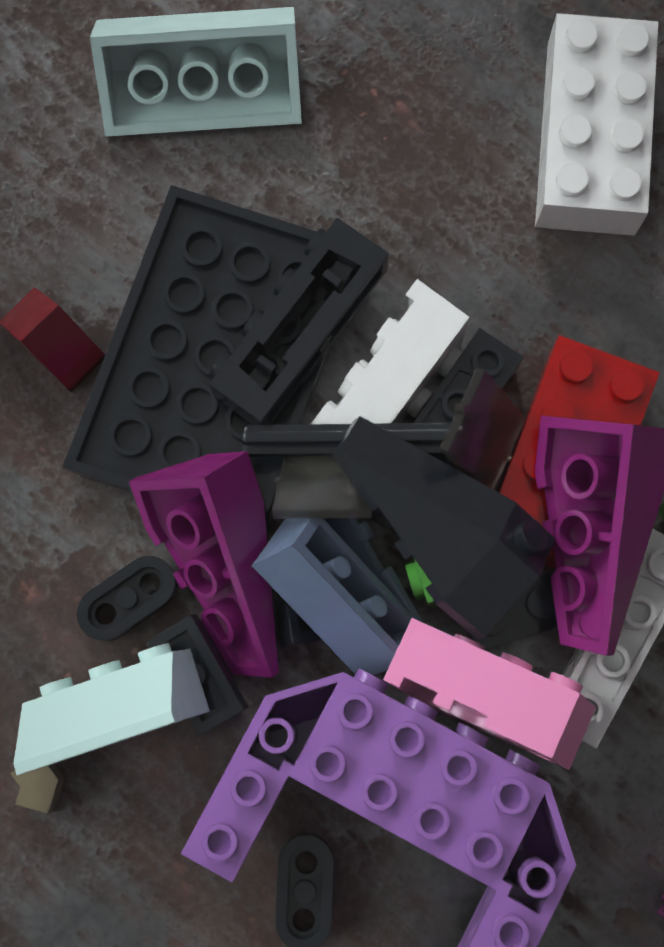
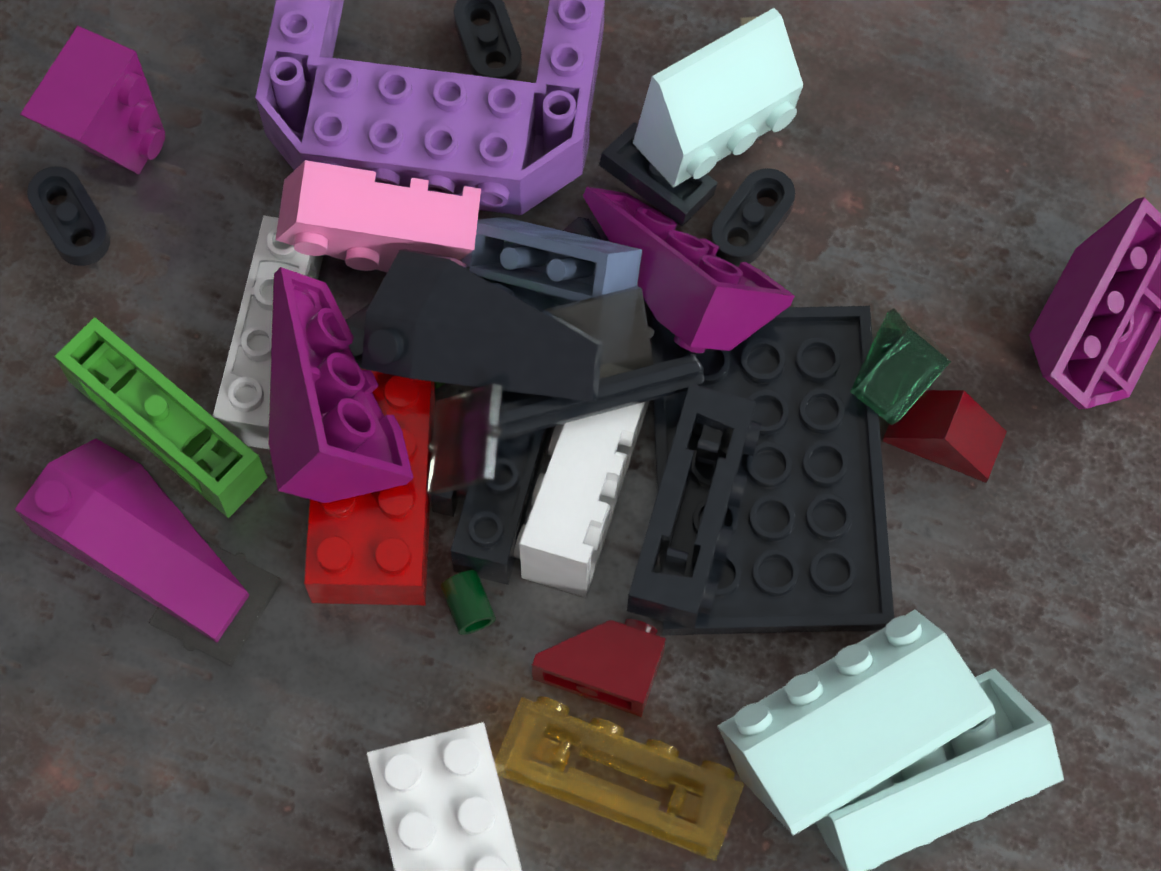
camera: 155 degrees right, 10 degrees down
none -> dark green hinge [440,570,496,635]
none -> clear yellow brick [495,696,744,861]
none -> dark red slope [532,619,666,717]
none -> light aqua slope [718,610,996,835]
none -> clear green slope [850,308,951,425]

